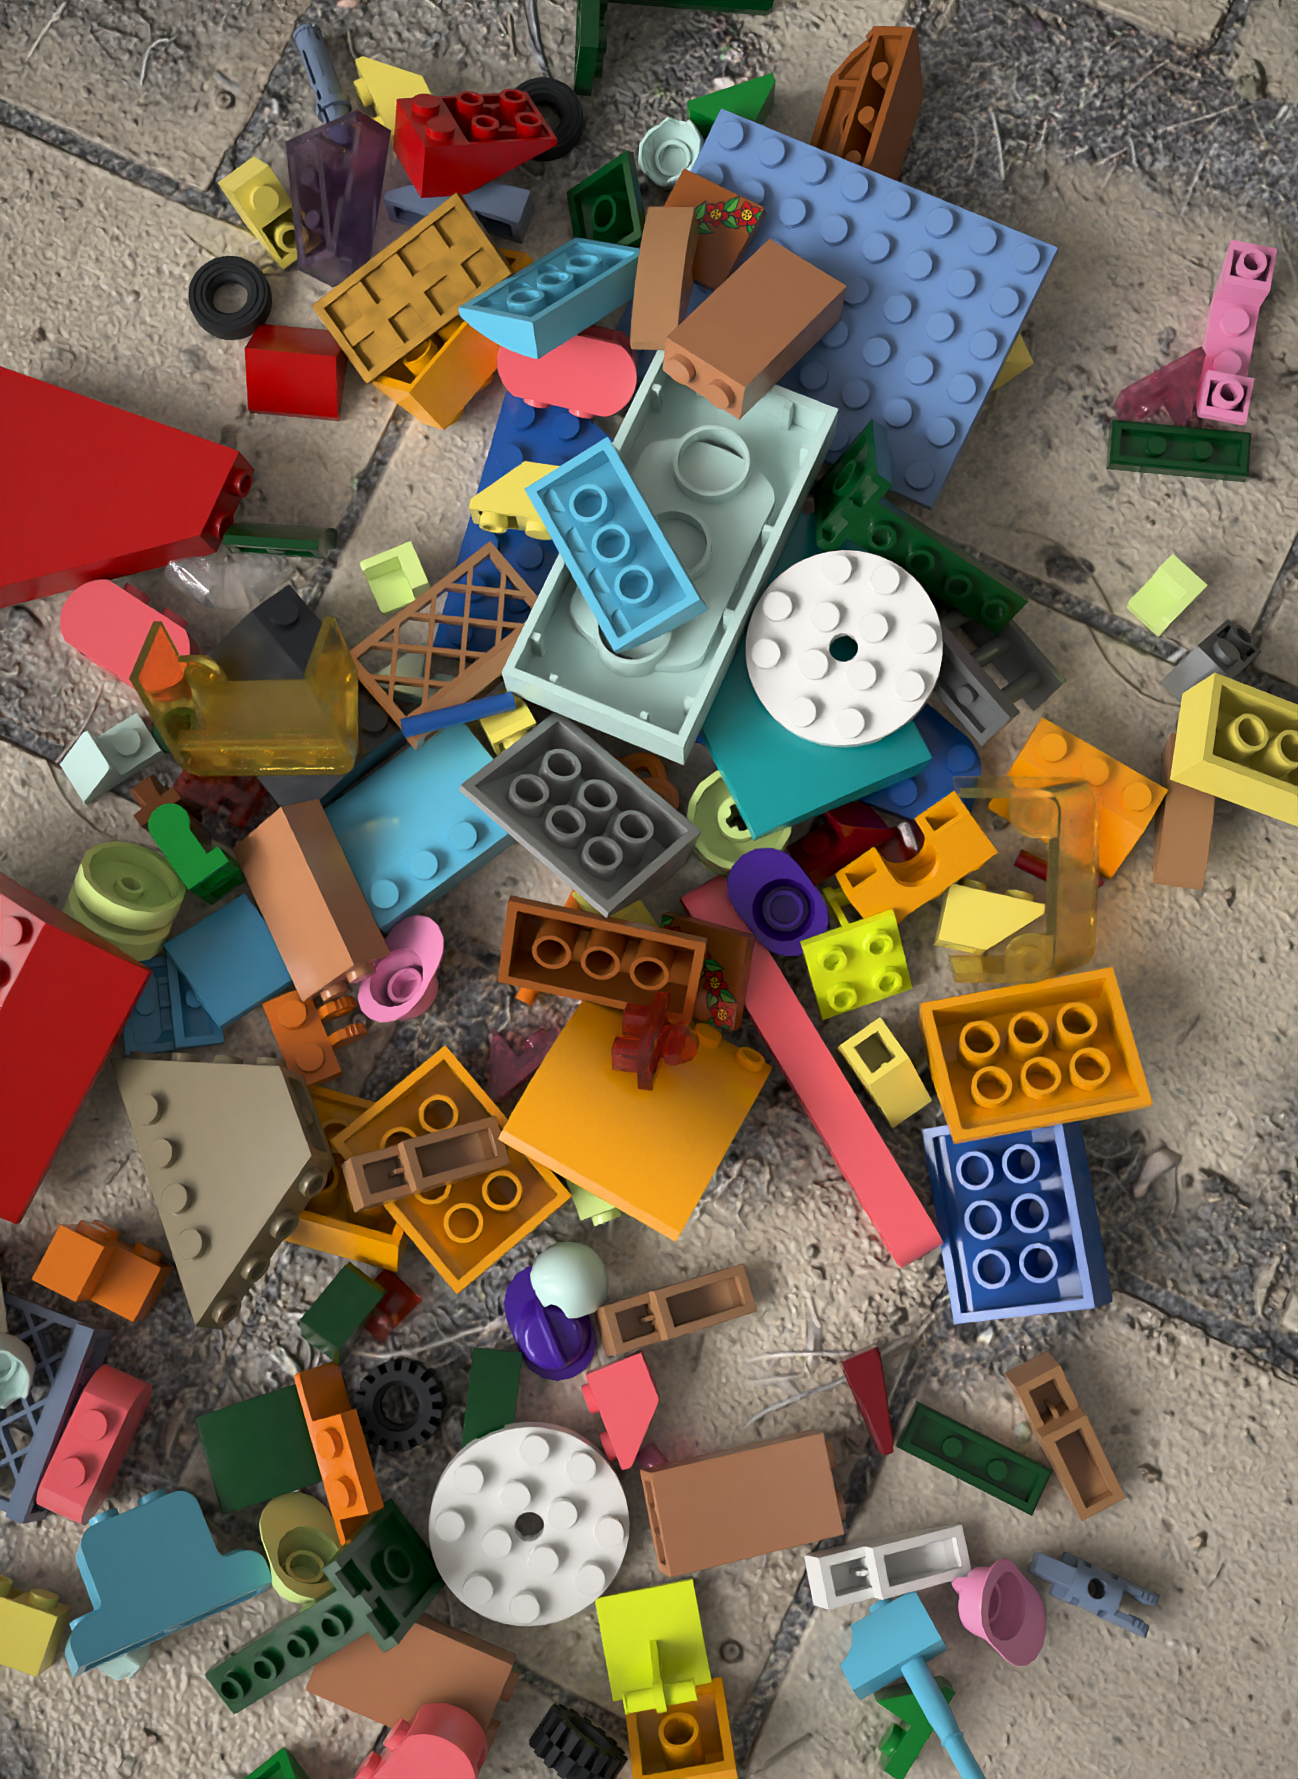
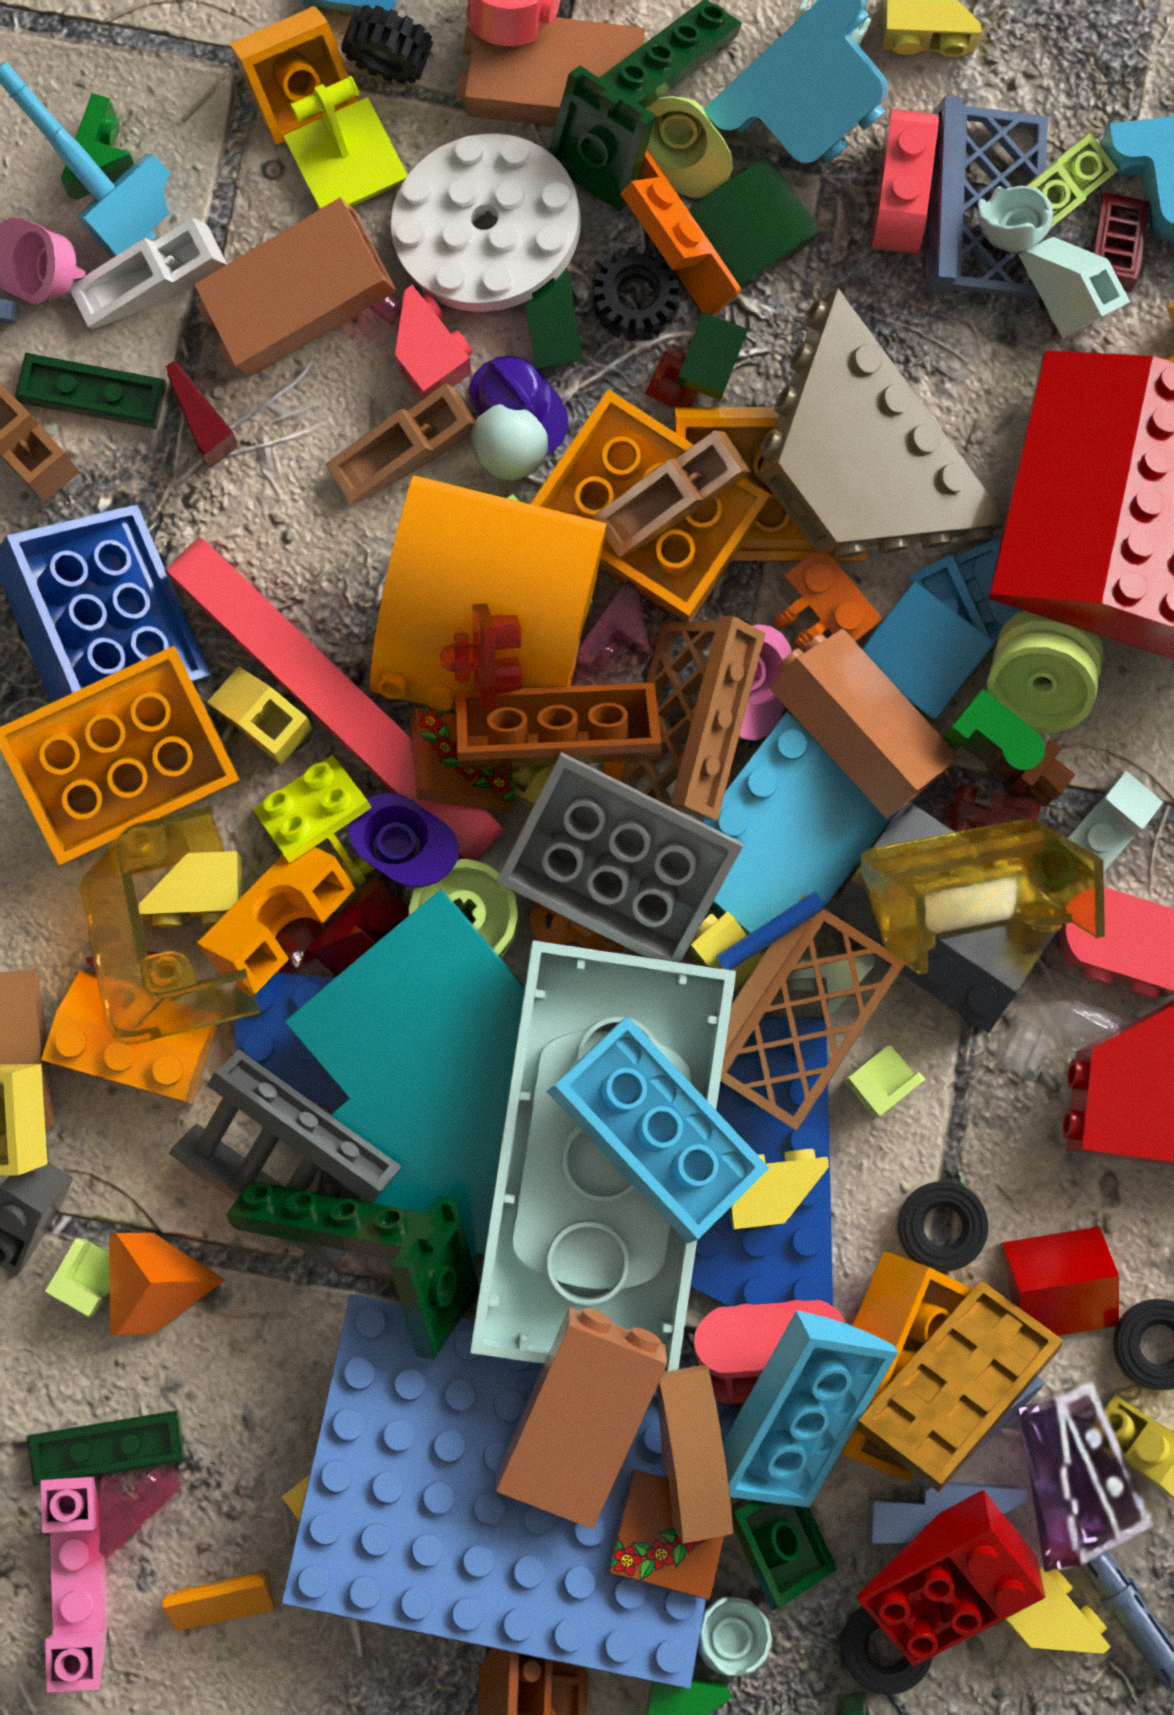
camera: 155 degrees right, 0 degrees up
orange brick [31,1219,173,1322] -> none
dark green slope [223,522,338,559] -> none
white plate [746,550,943,748] -> none
none -> orange slope [109,1233,225,1335]
none -> light orange slope [162,1571,275,1630]
none -> medium nougat fence [620,616,765,821]
none -> black tyre [897,1181,988,1271]

